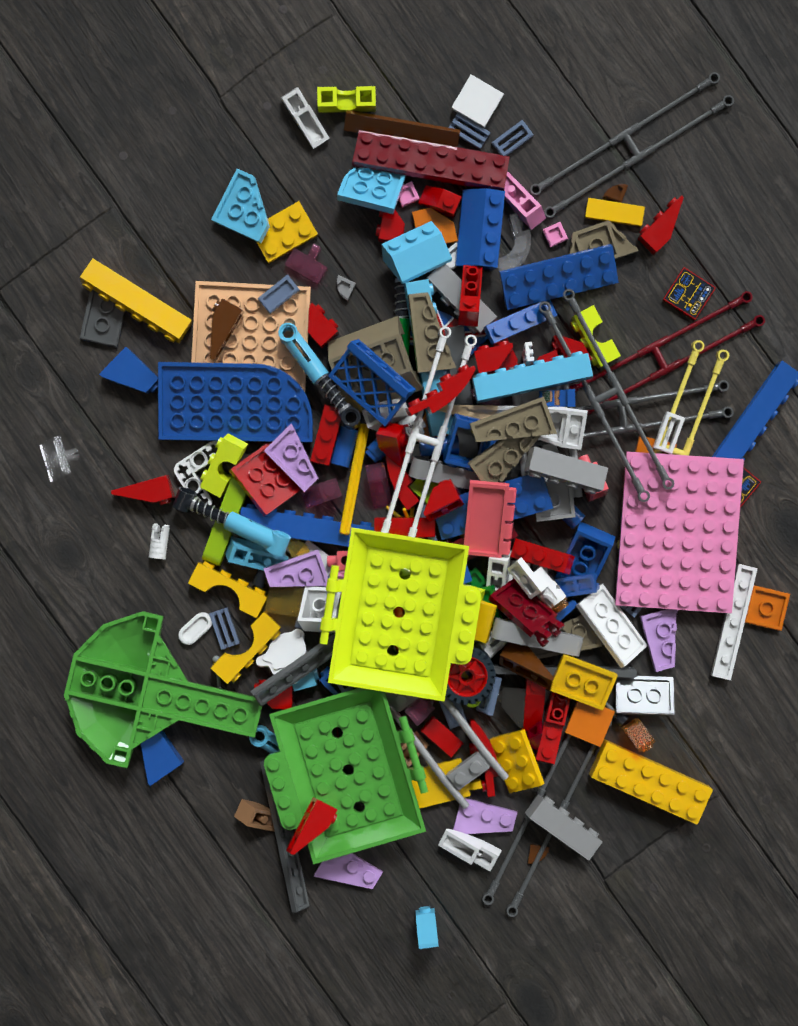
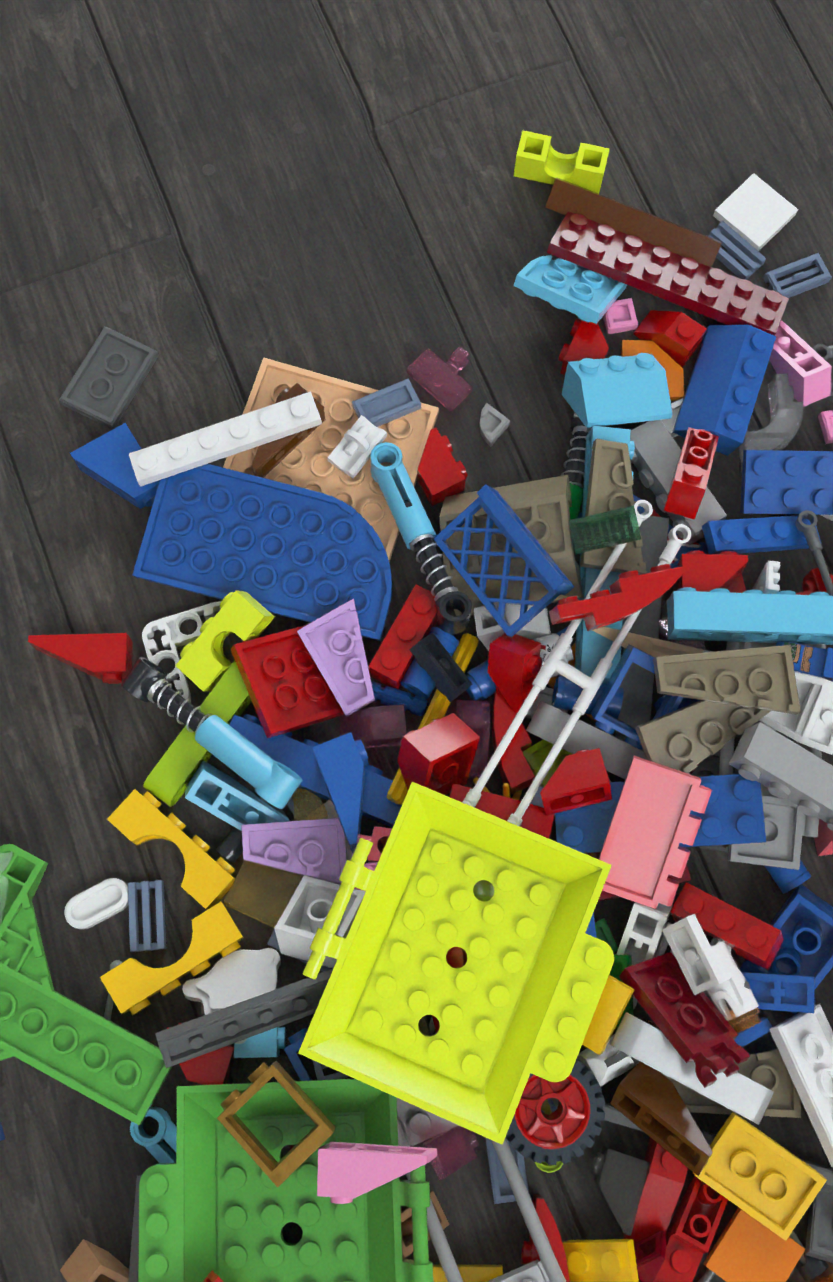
camera: 15 degrees right, 15 degrees down
yellow brick [80,258,192,343] -> none
white hinge [149,523,170,560] -> none
medium azure plate [211,169,270,244] -> none
yellow plate [257,201,318,263] -> none
white slope [281,87,329,149] -> none
red slope [420,716,463,758] -> none
sand blue tile [476,676,502,716] -> none
none -> white plate [129,391,322,487]
none -> pearl gold window [217,1061,335,1188]
none -> blue slope [312,732,369,854]
none -> bright pink slope [317,1142,437,1204]
none -> white hips [327,415,387,479]
none -> blue axle [371,681,427,716]
none -> red slope [397,713,480,795]
none -> black plate [409,632,473,702]
none -> clear green tile [569,505,641,554]

